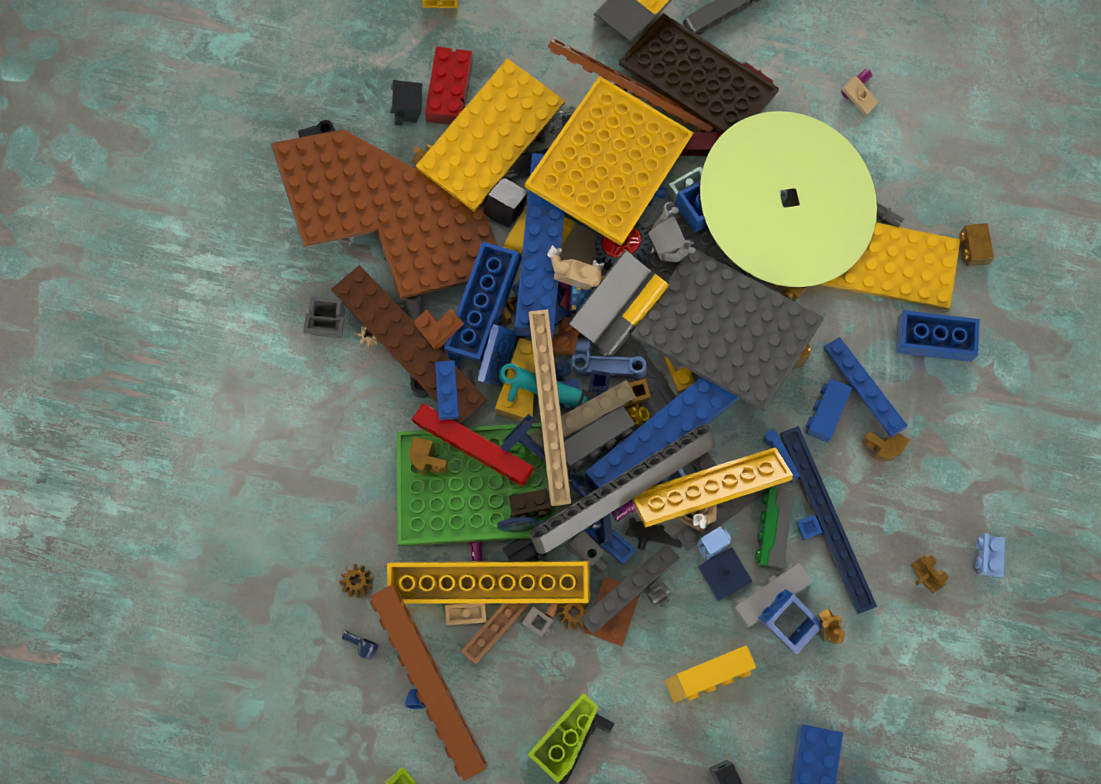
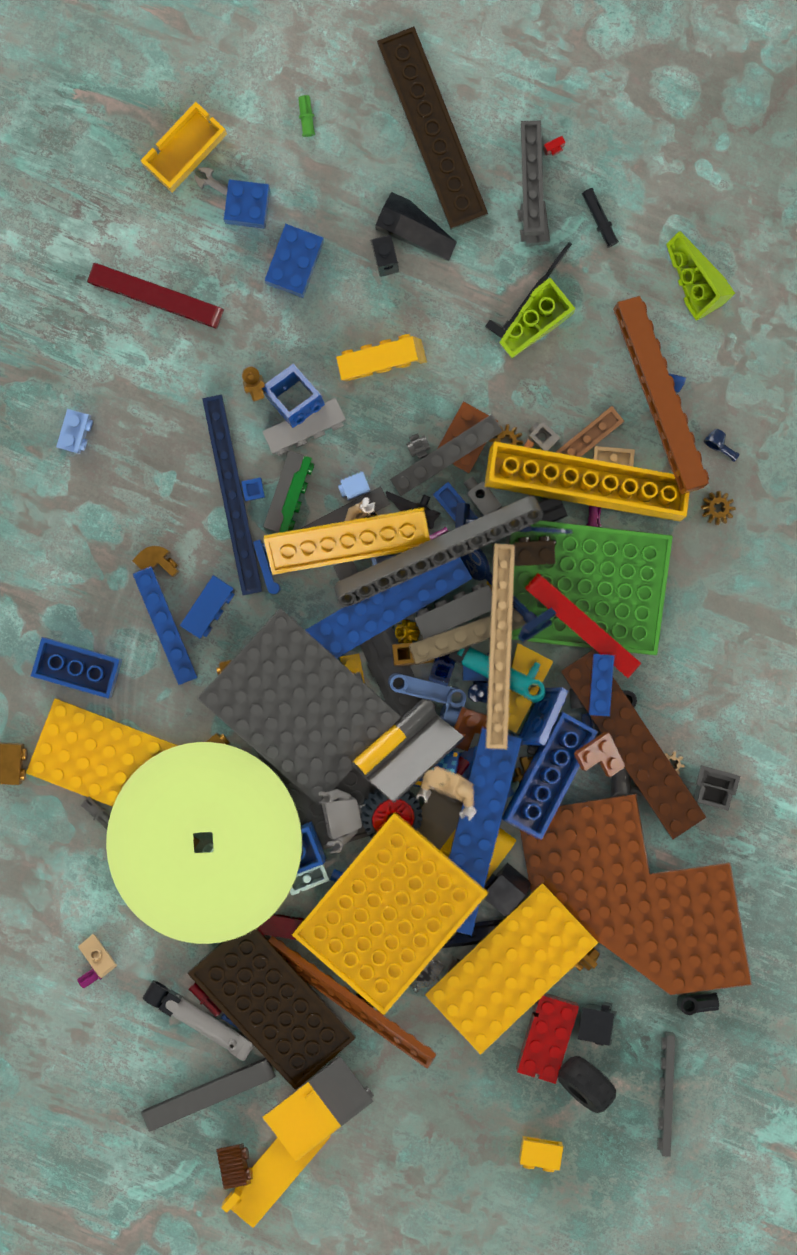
camera: 170 degrees left, 15 degrees up
pearl gold brick [409,437,449,476] -> none
dark blue plate [698,547,752,601] -> none
pearl gold hips [911,555,949,594] -> none
none -> dark red beam [87,263,224,329]
none -> light grey piece [142,980,254,1061]
none -> black tyre [558,1056,616,1113]
none -> dark grey plate [657,1032,675,1157]

